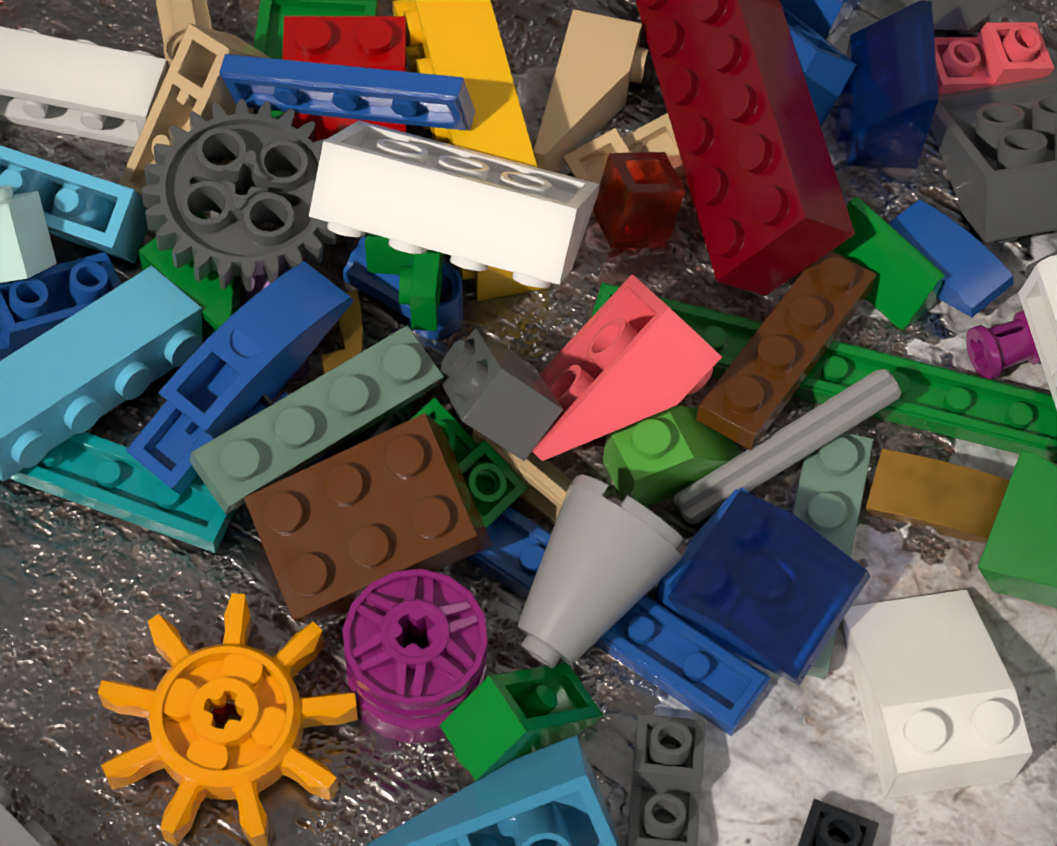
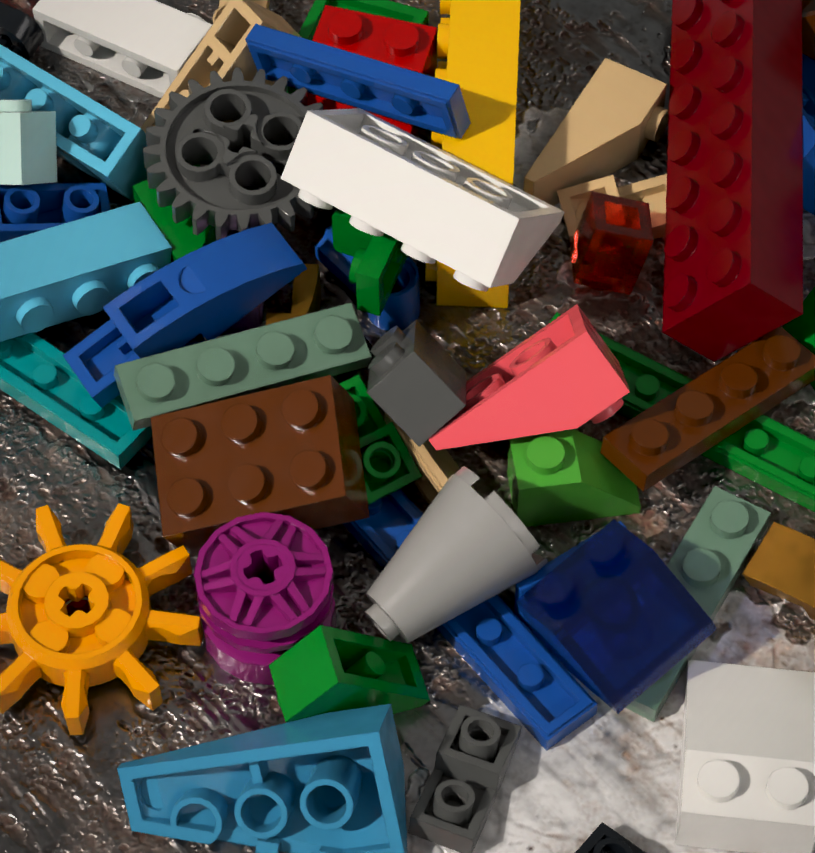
camera: 20 degrees right, 5 degrees down
light grey axle [674,369,901,524] -> none

